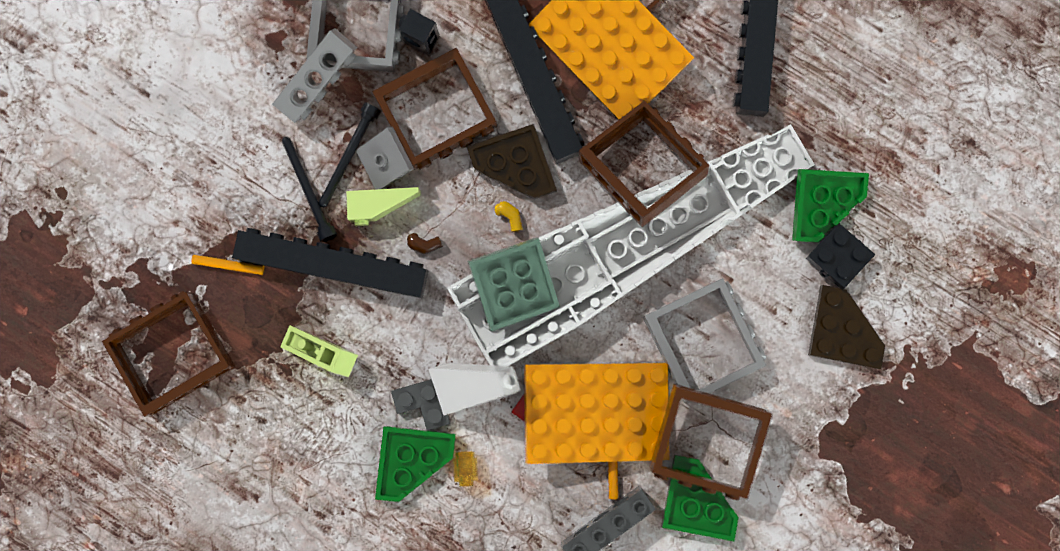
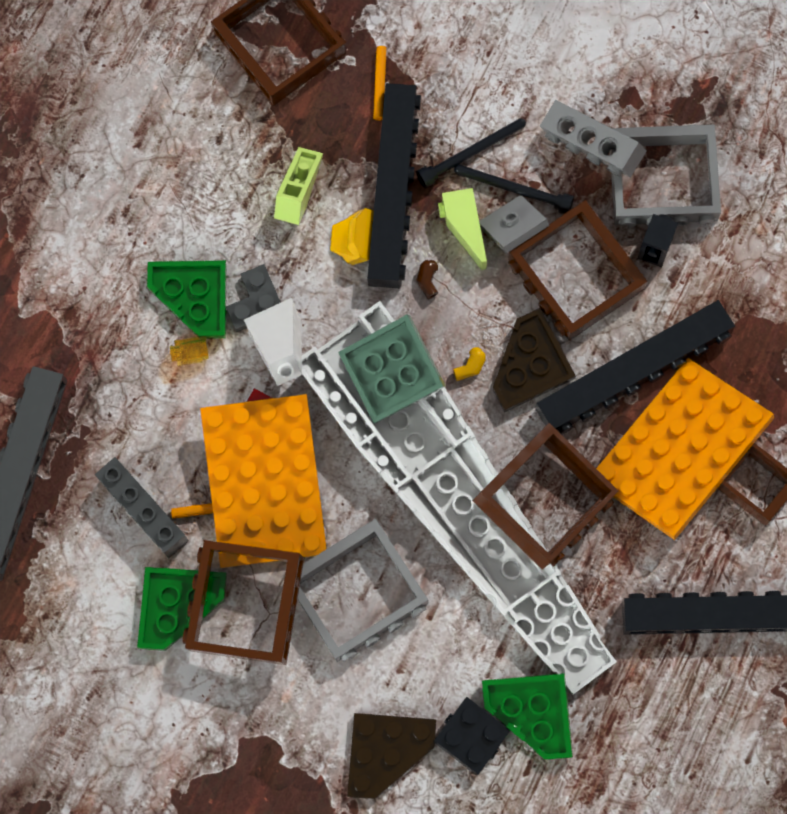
camera: 85 degrees right, 10 degrees down
none -> yellow slope [330,208,374,265]

